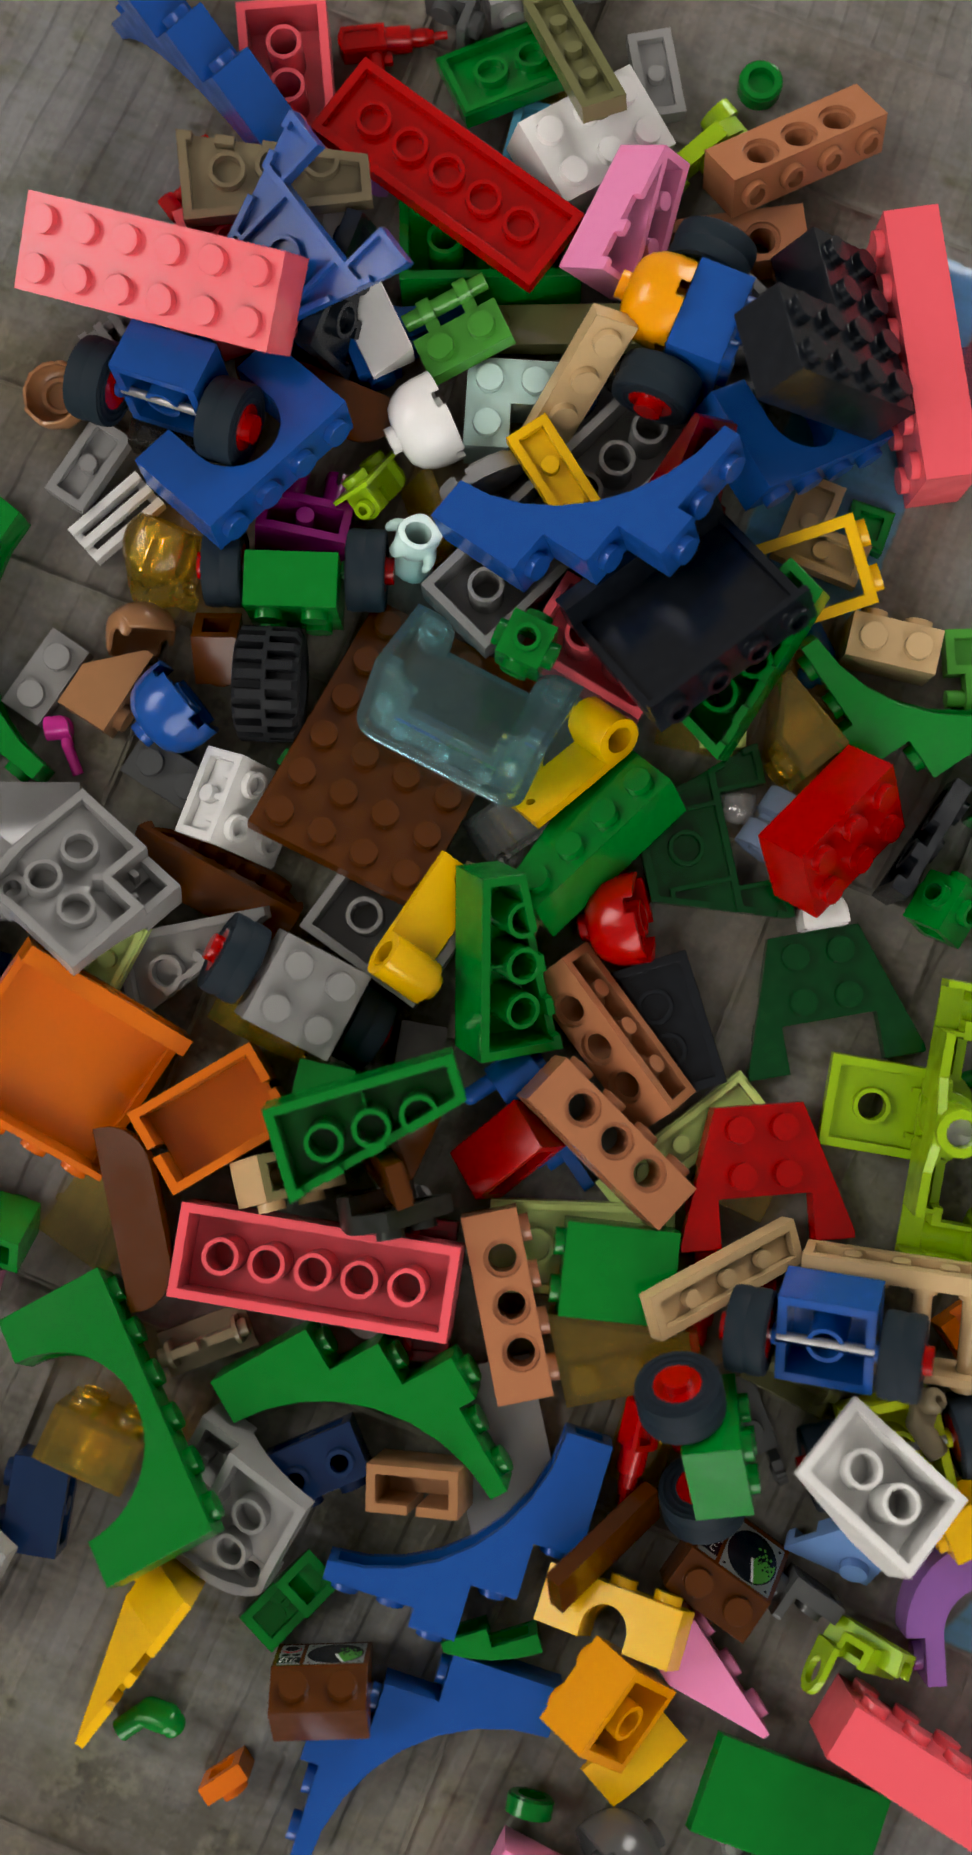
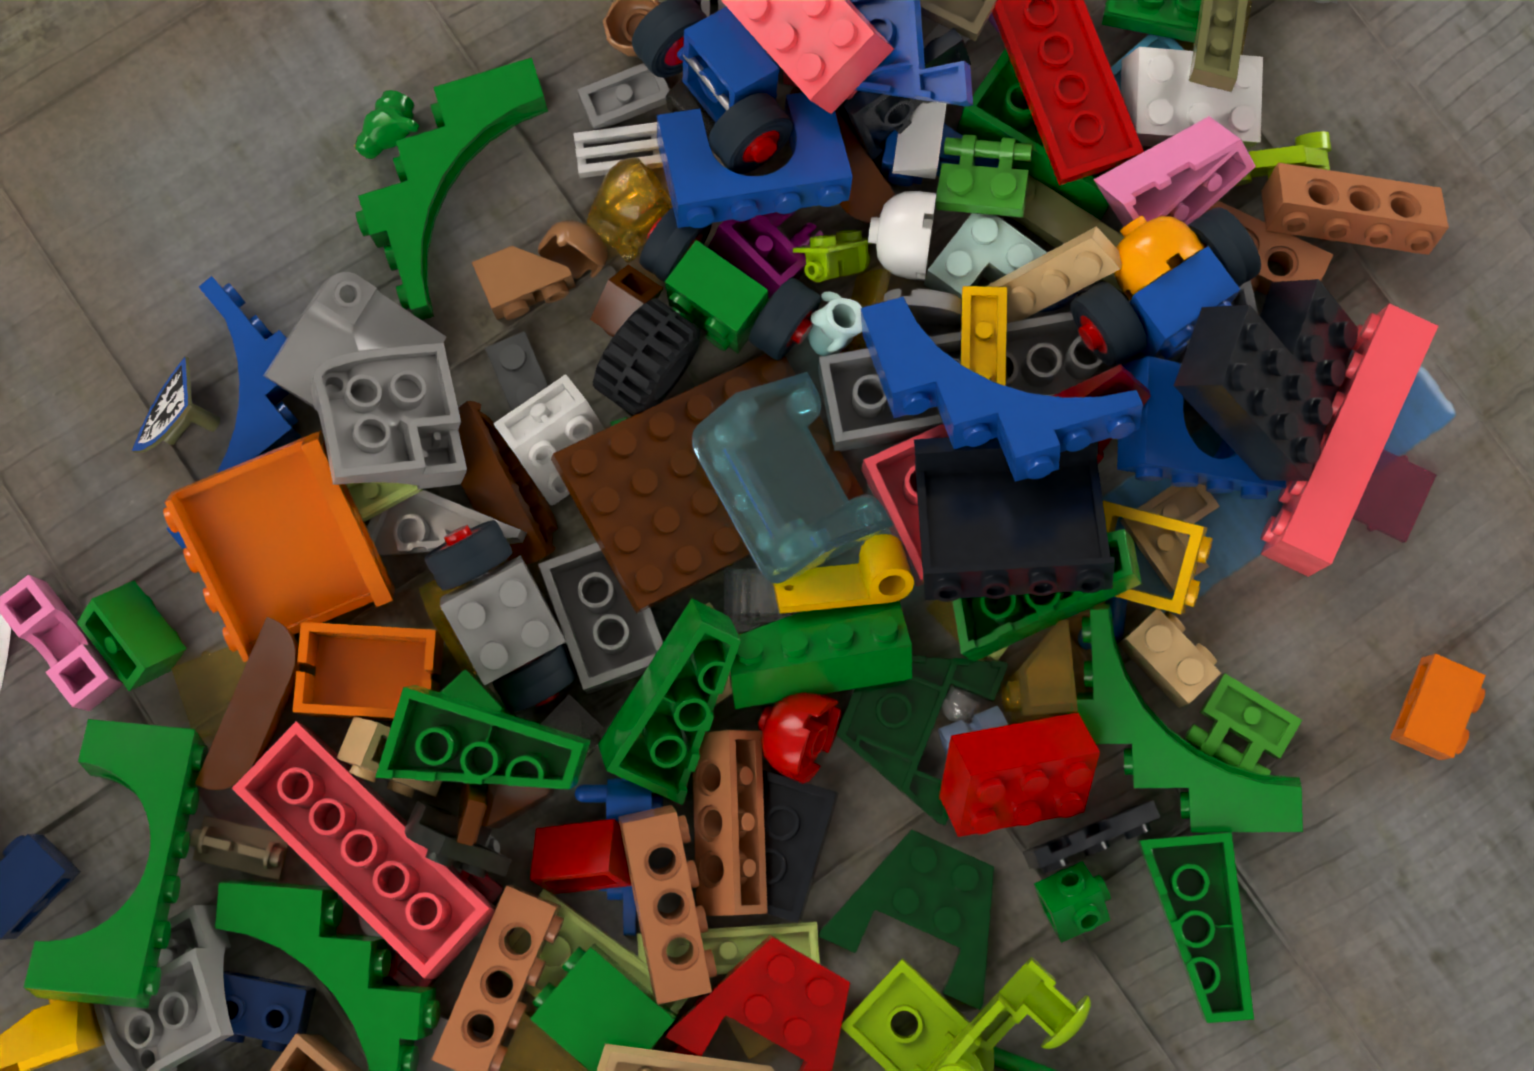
camera: 30 degrees right, 5 degrees down
light grey plate [1,628,94,729] -> none
clear yellow brick [31,1385,144,1498] -> none
dark pink hand [43,715,84,777] -> none
blue cylinder [130,660,219,753] -> none
yellow door [368,850,463,1003] -> none
green brick [490,607,562,682] -> none
light grey plate [626,27,686,123] -> none
green tile [737,60,783,111] -> none
white brick [795,897,851,933] -> none
green tile [848,499,896,559] -> none

